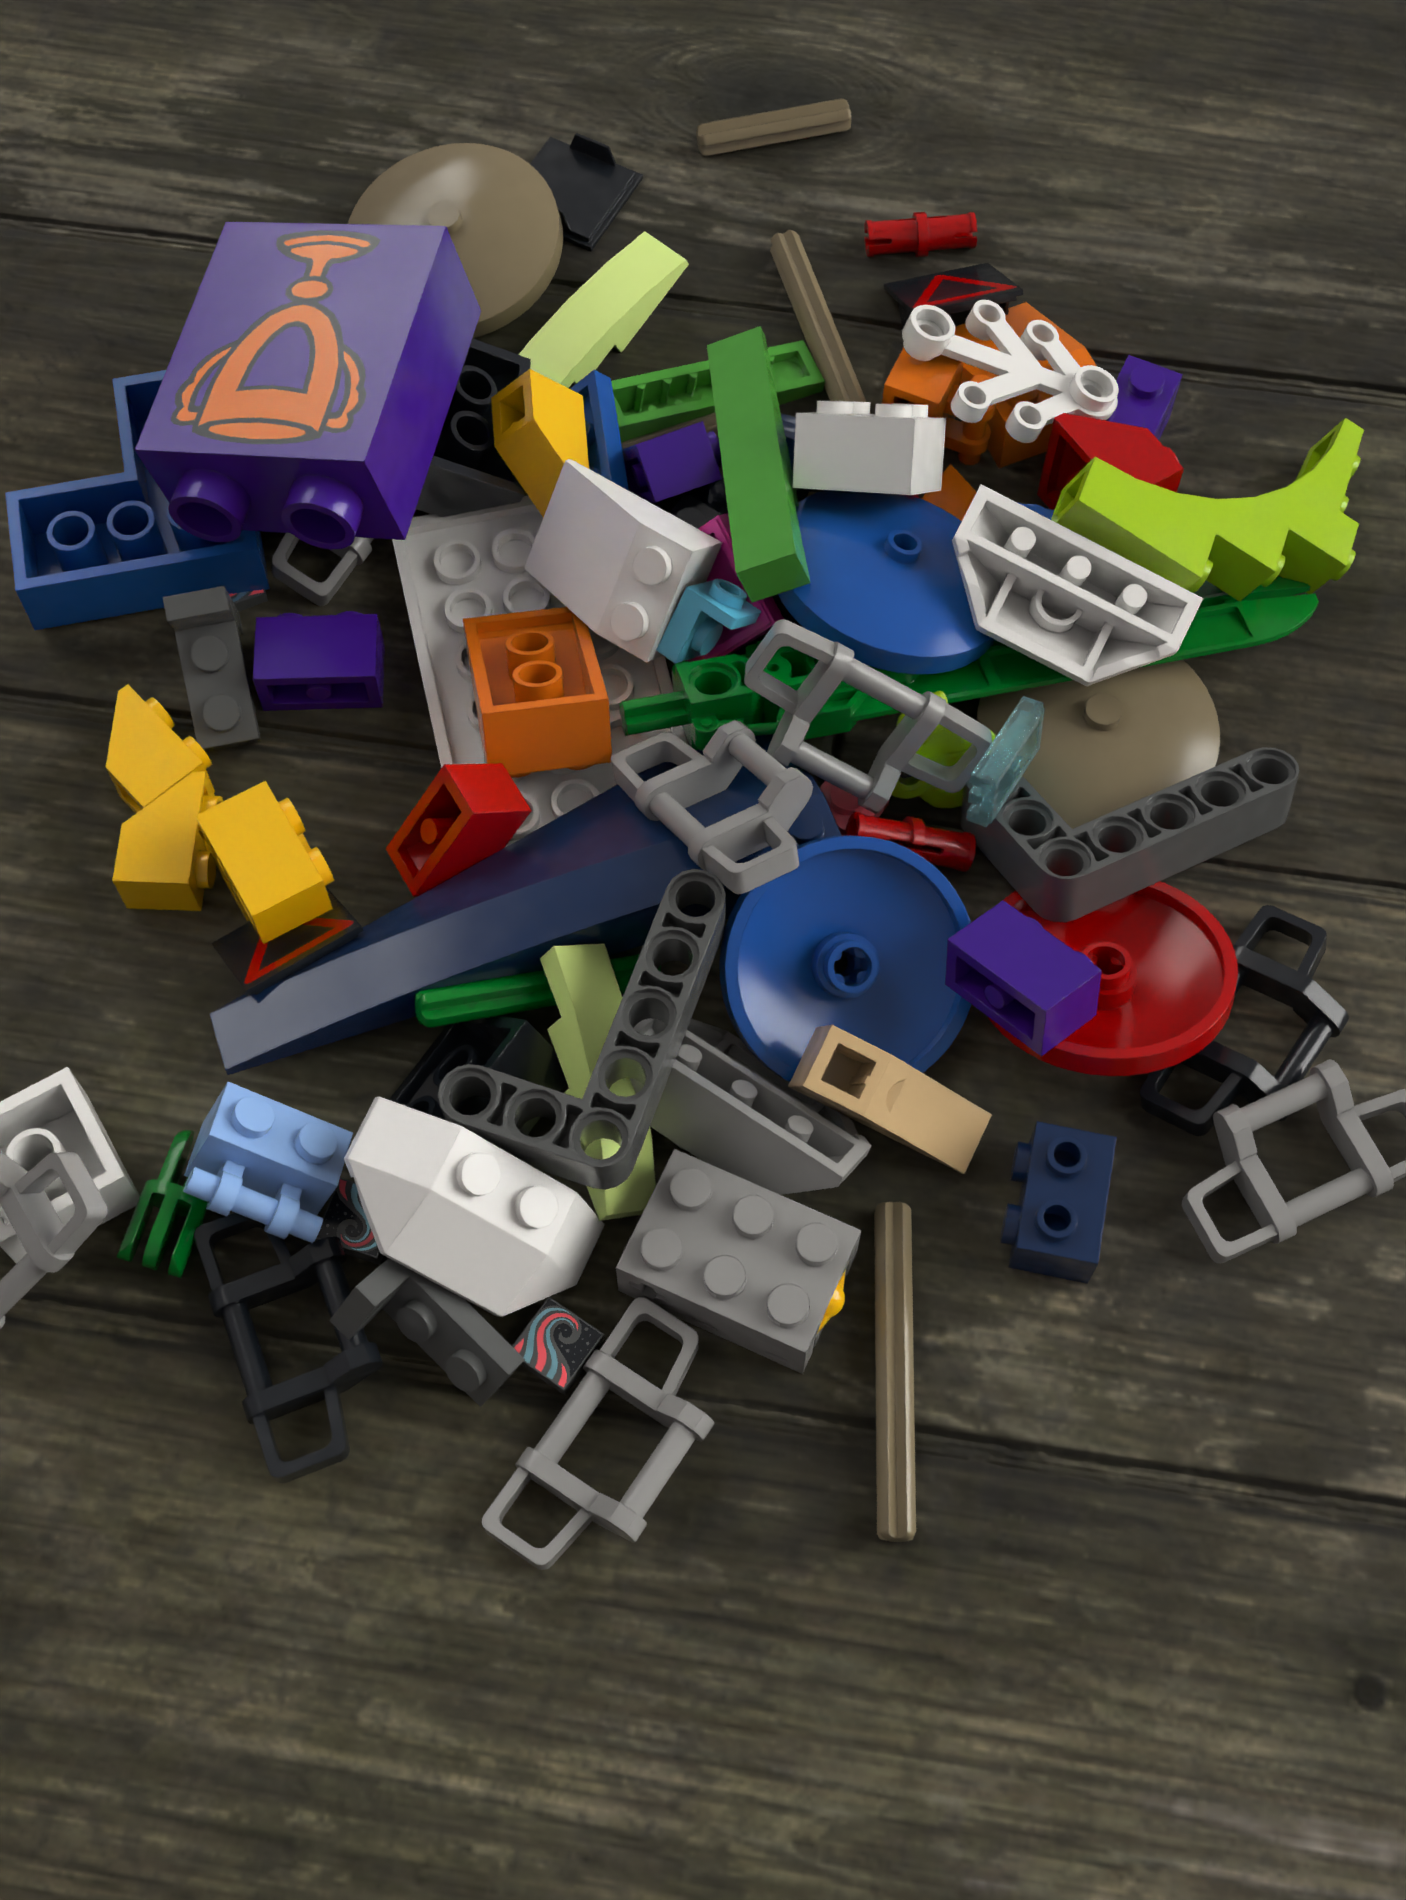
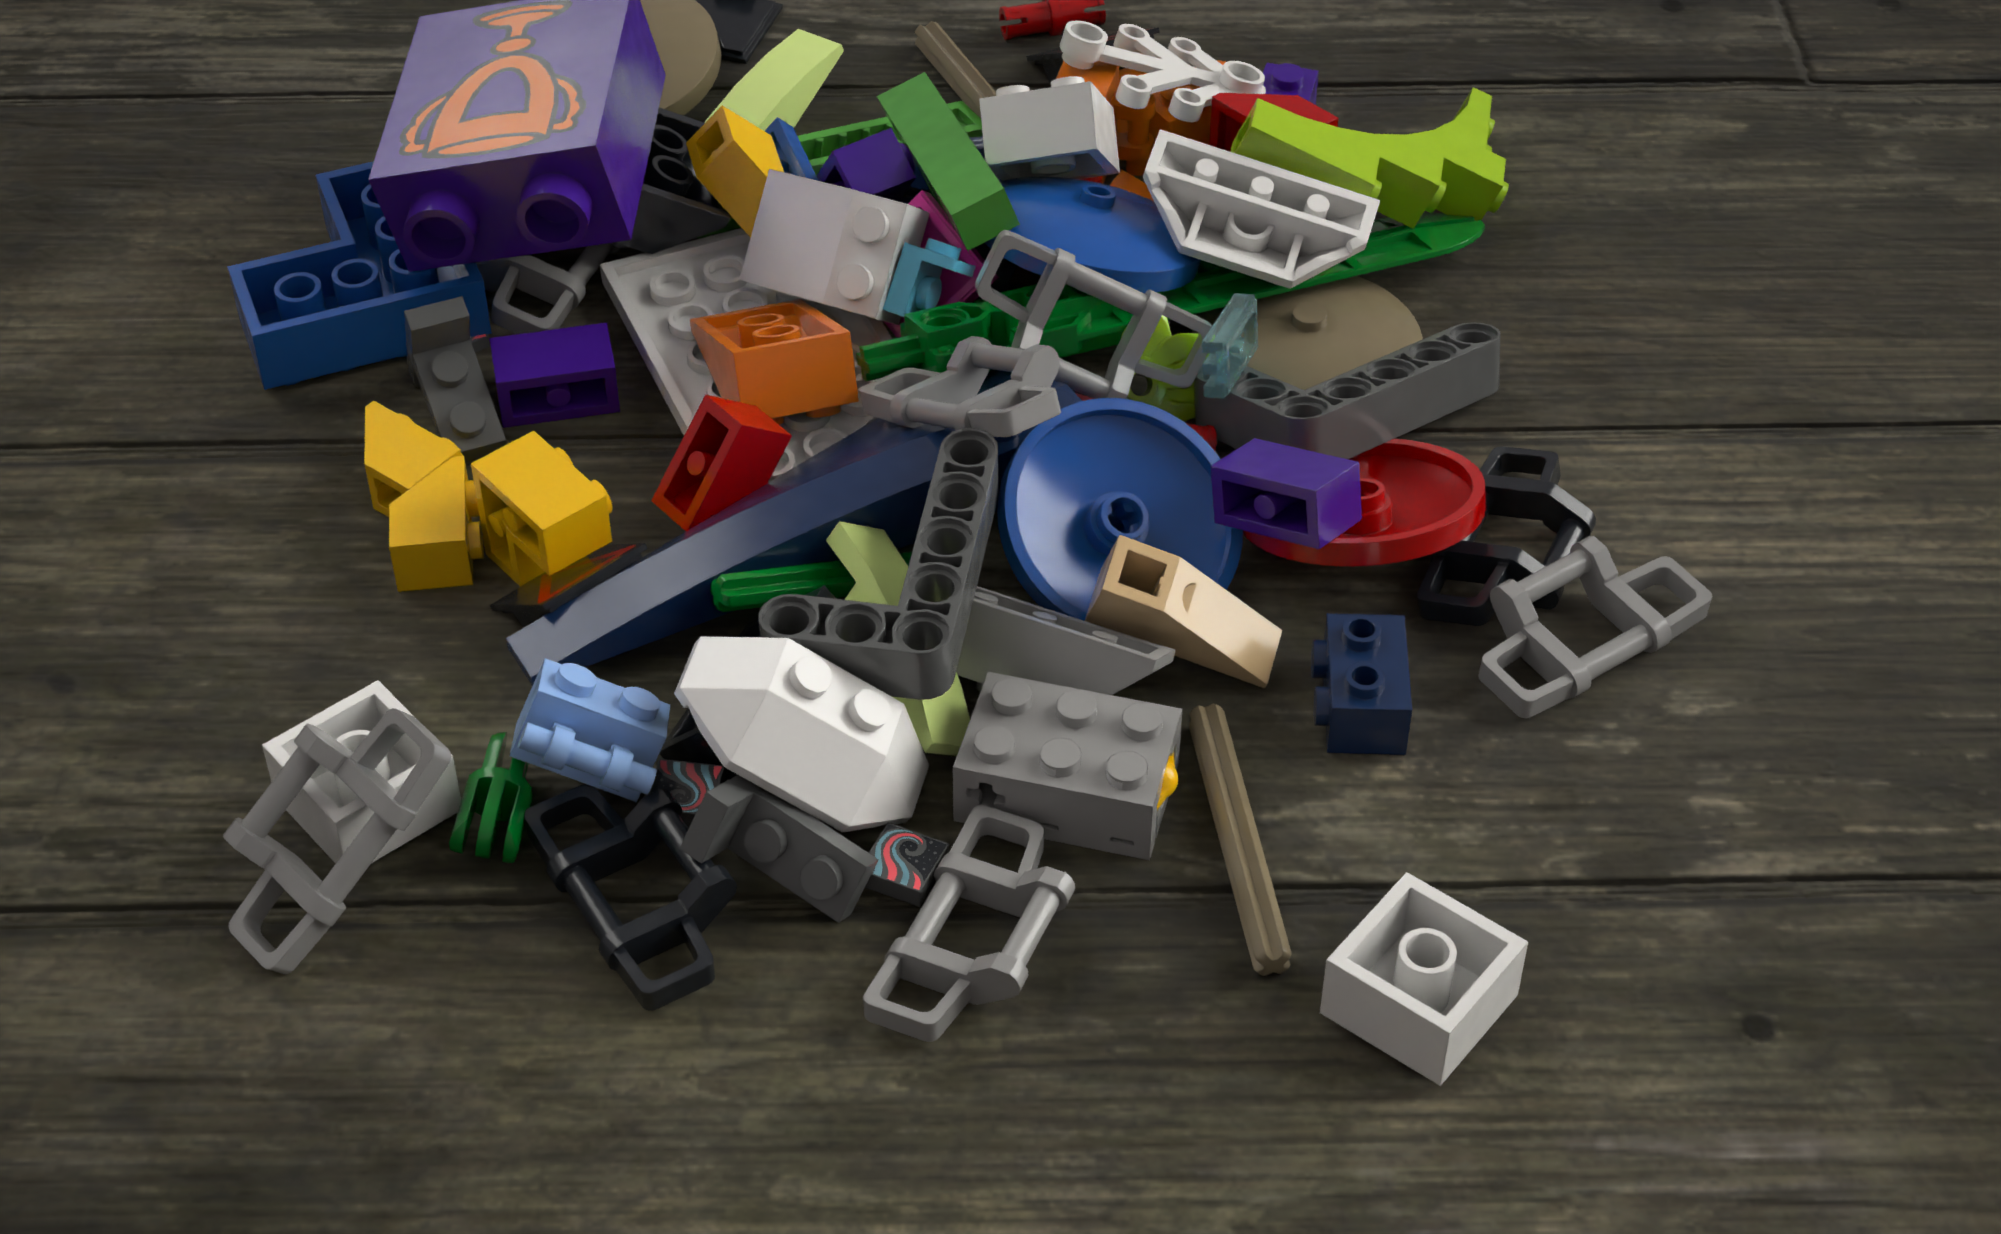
camera: 10 degrees left, 20 degrees down
none -> white brick [1320,872,1528,1086]

